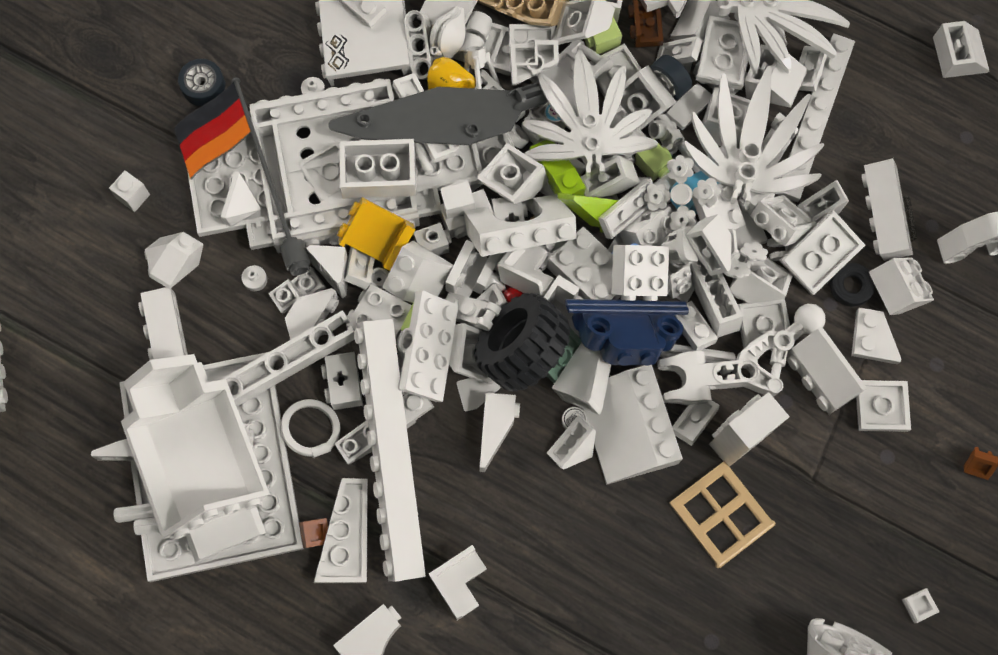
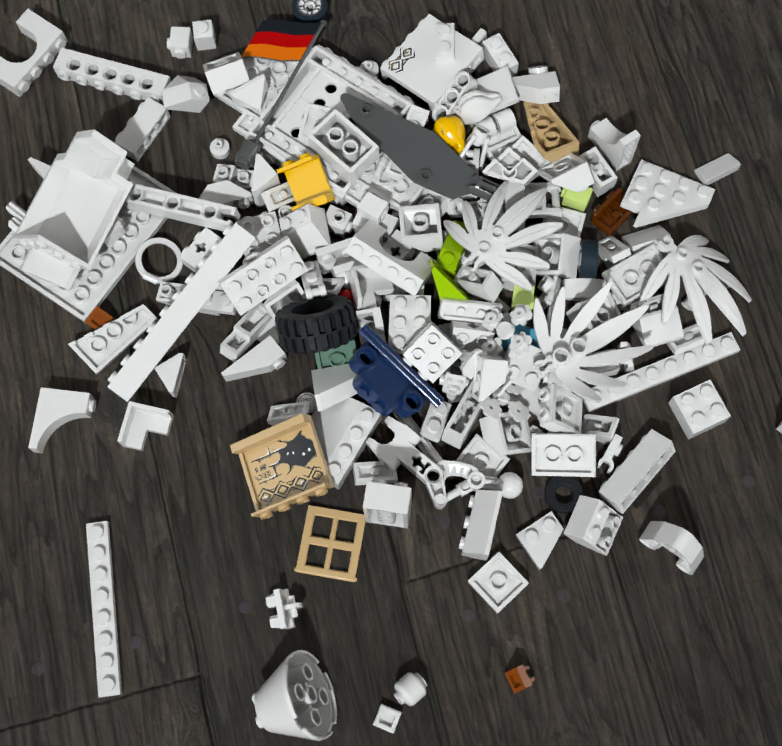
camera: 55 degrees right, 0 degrees up
none -> white brick [53,48,171,105]
none -> white slope [154,353,187,398]
none -> white brick [167,27,193,59]
none -> white slope [203,52,250,95]
none -> white slope [220,302,272,363]
none -> tan panel [230,413,334,520]
none -> white hips [266,588,303,629]
none -> white head [394,672,427,706]
none -> white plate [597,434,623,474]
none -> white brick [668,380,731,440]

